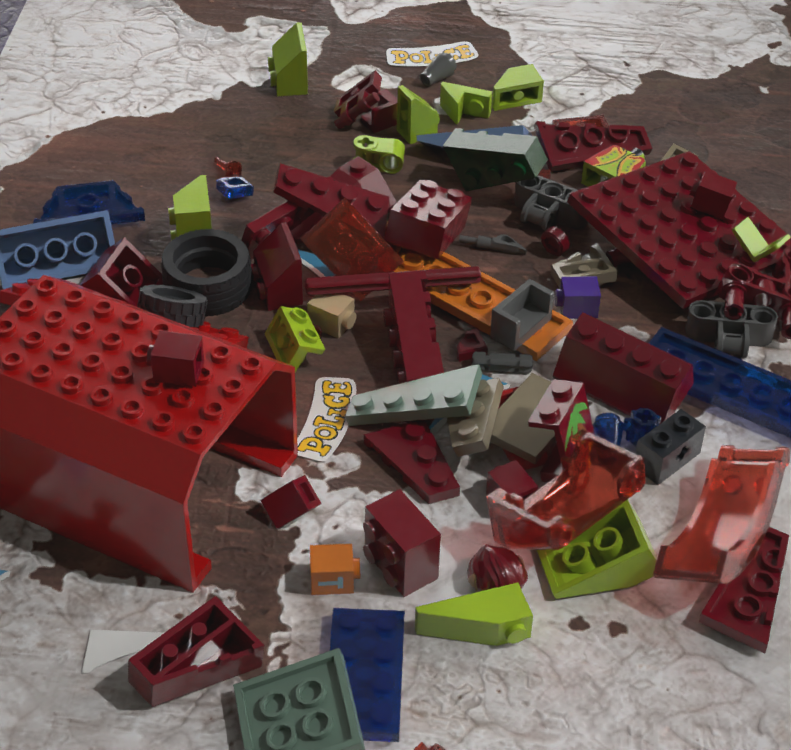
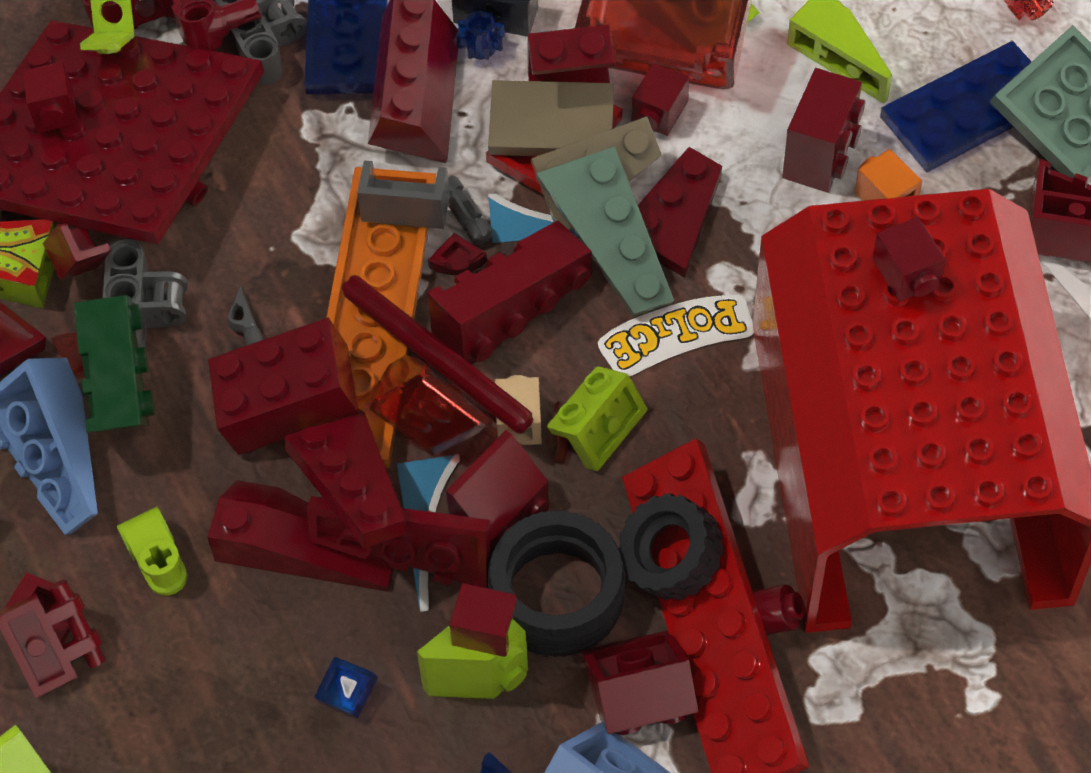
camera: 120 degrees left, 15 degrees up
clear red hand [214,157,242,181] -> none
lime slope [397,85,440,144] -> none
dark red hair [467,544,528,592] -> none
dark red tile [541,226,570,256] -> none
dark tan wing [551,244,617,288] -> none
dark purple brick [555,276,601,319] -> none
clear blue cone [593,413,624,463] -> none
none -> dark red panel [43,223,112,280]
none -> dark red panel [449,583,517,657]

